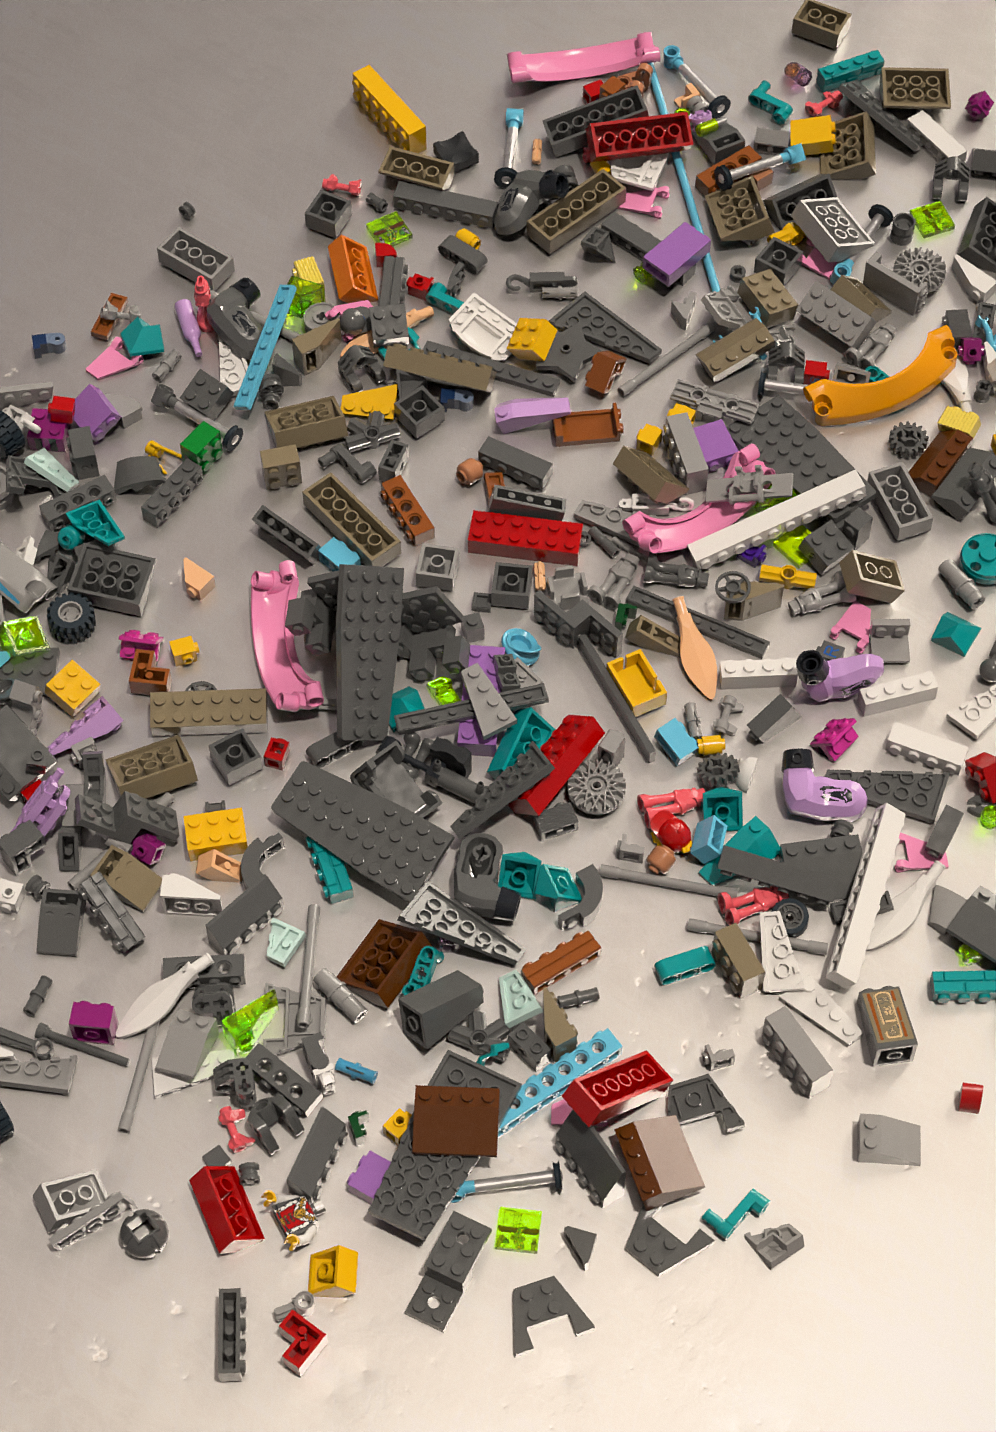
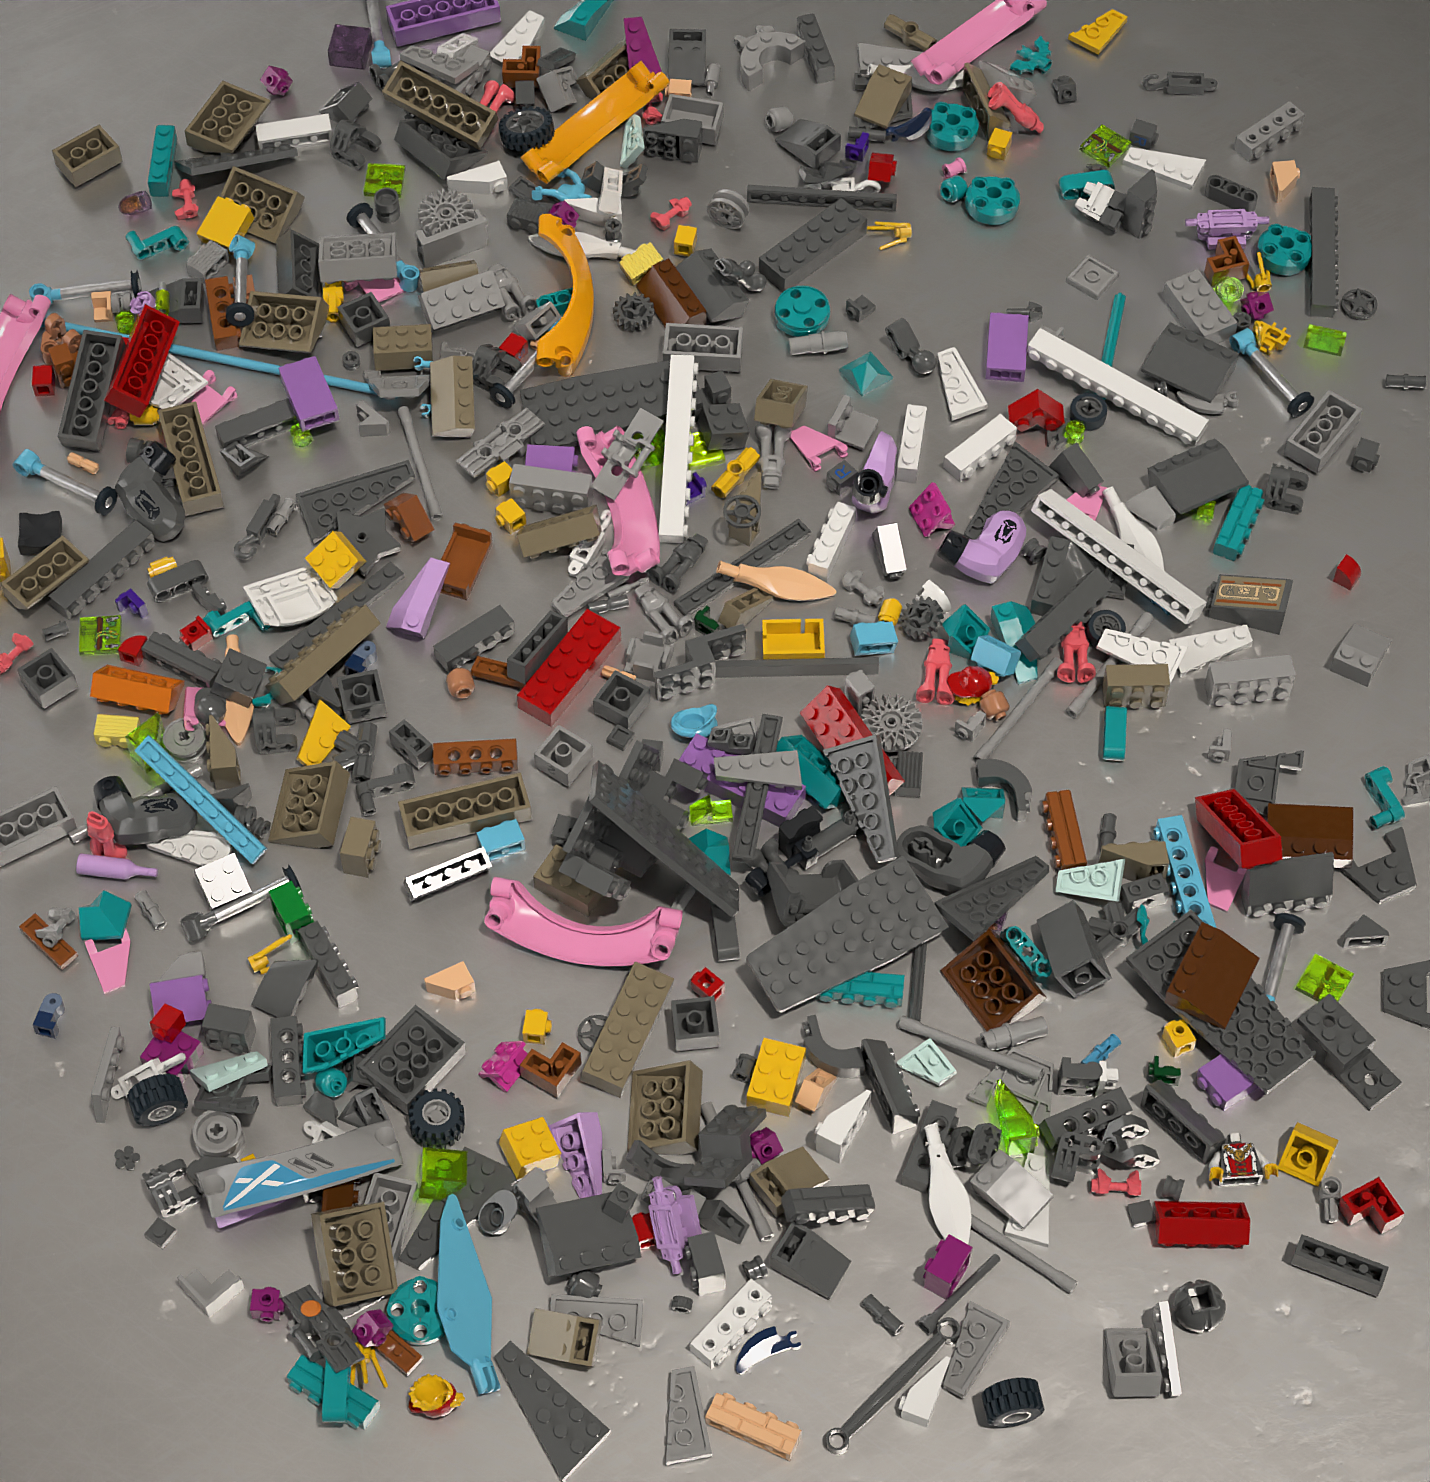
camera: 65 degrees left, 0 degrees up
none -> dark purple bracket [115,588,149,619]
none -> dark grey axle [909,942,927,1022]

